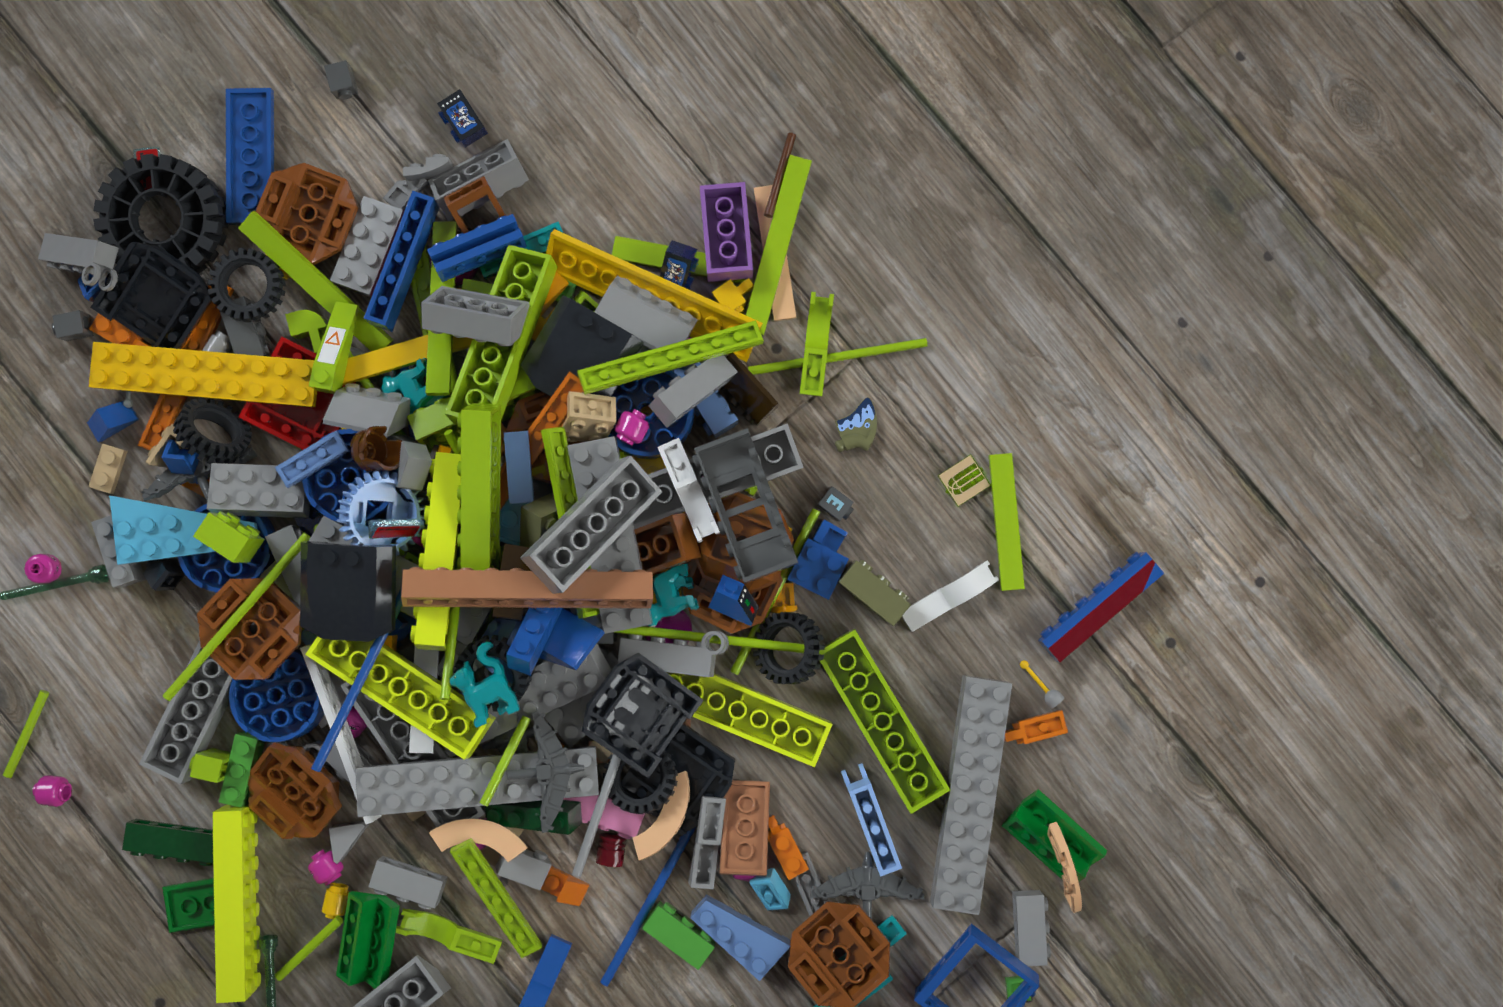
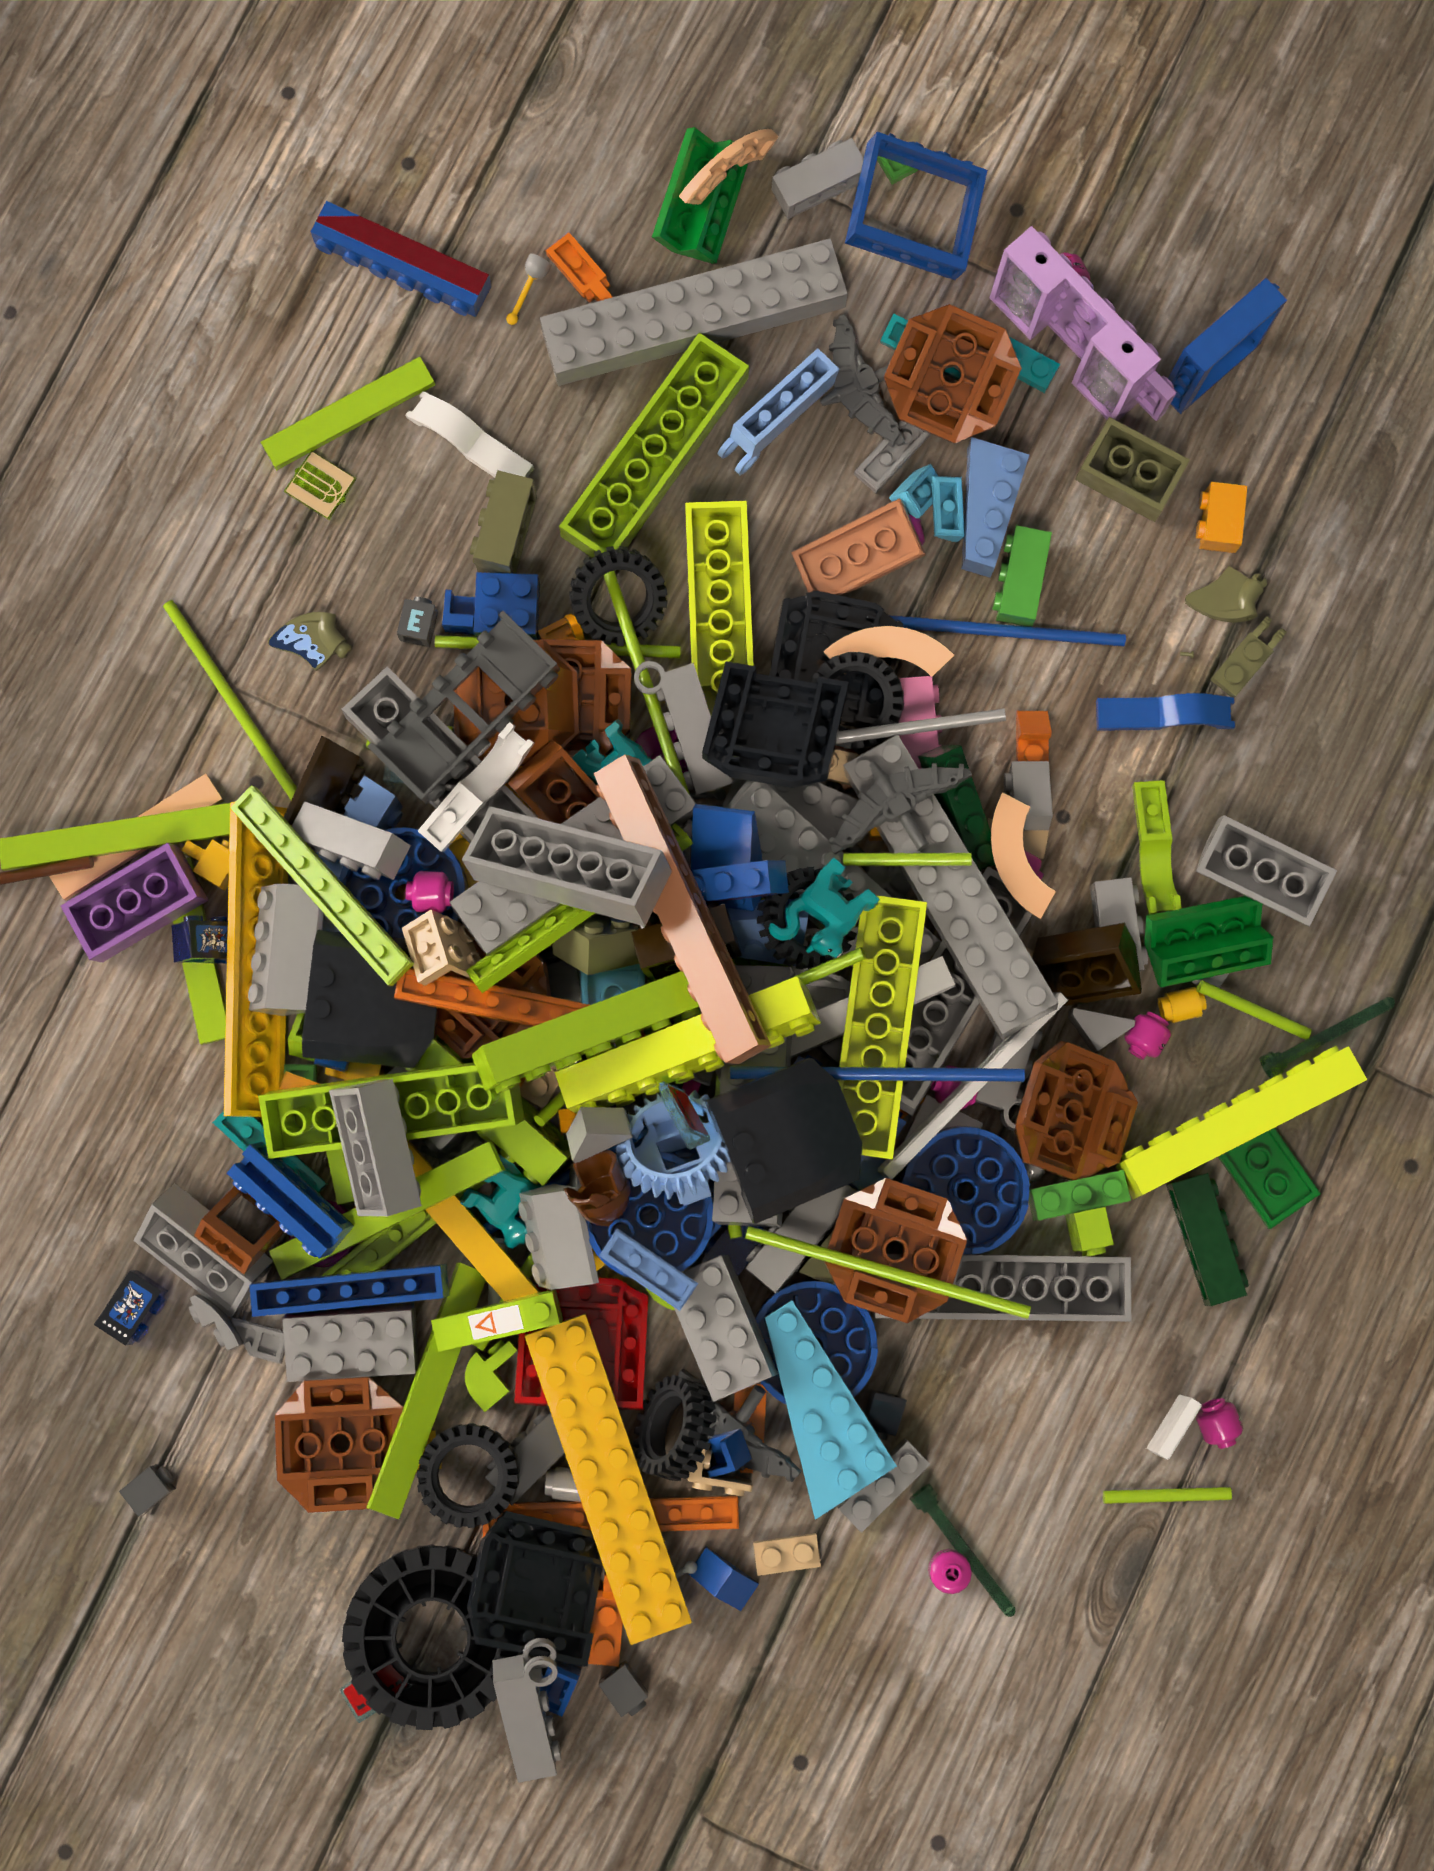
camera: 115 degrees left, 5 degrees down
lime brick [193,511,265,563] -> none
blue plate [226,88,274,225] -> none
lime tile [450,838,542,958] -> none
medium blue tile [504,431,534,504] -> none
dark red piece [596,833,627,867] -> none
light grey slope [688,796,726,889] -> none
blue slope [708,575,759,626] -> none
orange hinge [768,815,809,880] -> none
lime piece [799,292,834,397] -> none
none -> medium azure slope [932,476,964,542]
none -> dark brown slope [1032,922,1142,1006]
none -> white tile [1146,1395,1202,1460]

